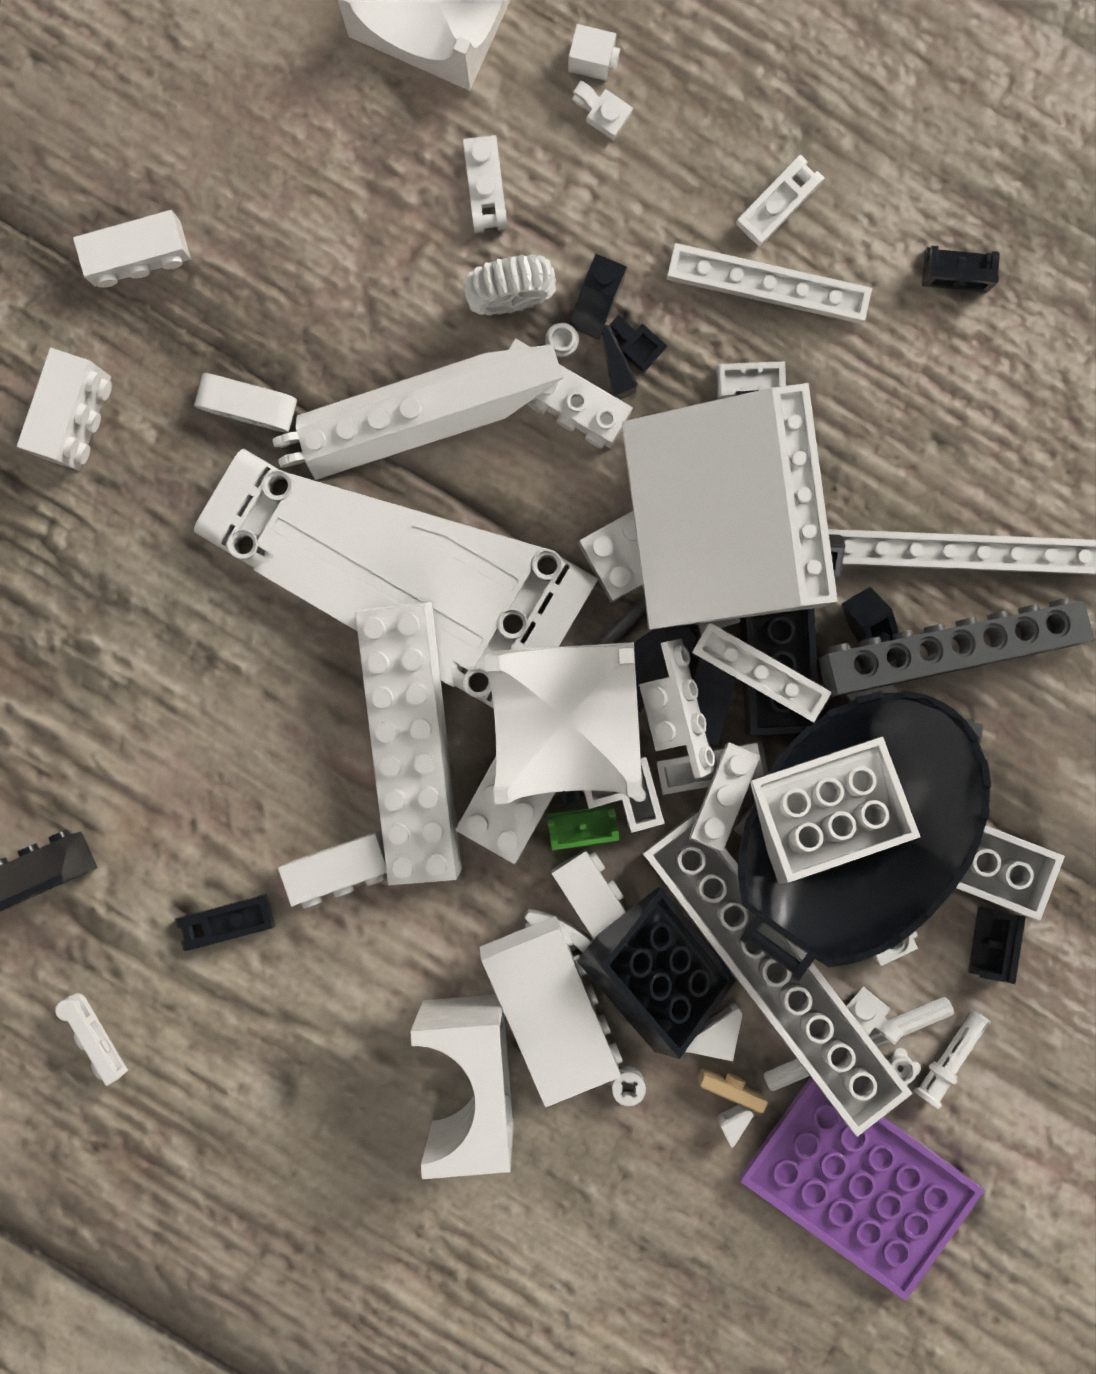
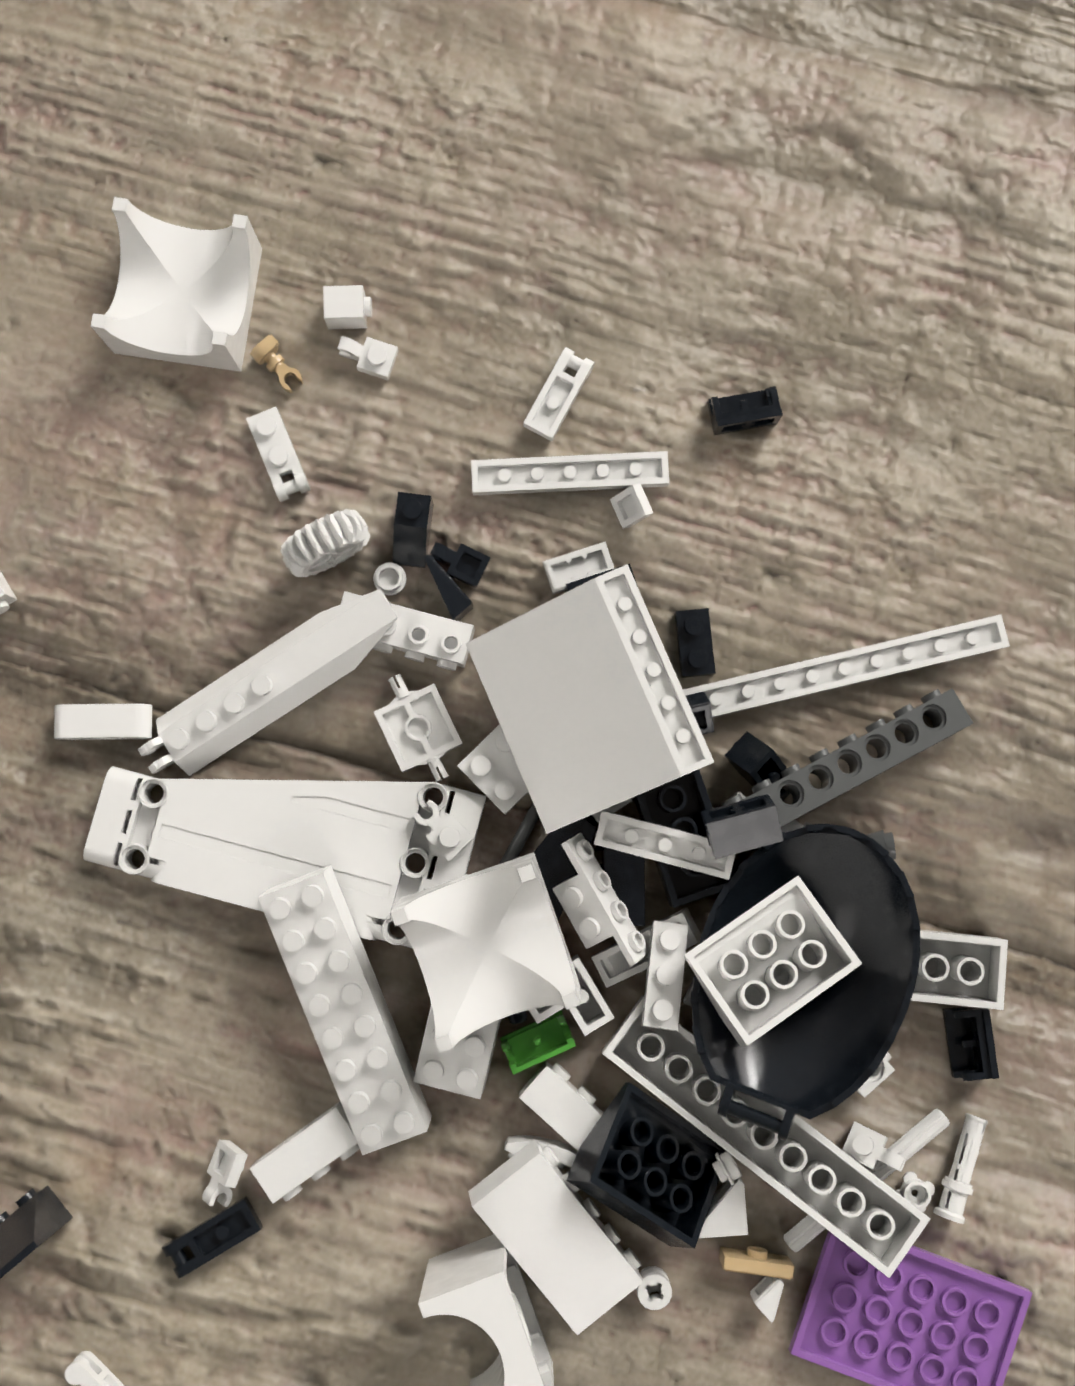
camera: 20 degrees left, 5 degrees down
none -> white plate [202,1139,248,1207]
none -> tan piece [250,334,303,393]
none -> white plate [374,674,463,782]
none -> white plate [414,800,474,861]
none -> white plate [610,484,653,529]
none -> black plate [674,608,716,678]
none -> hinge [701,794,784,859]
none -> white plate [712,1151,742,1185]

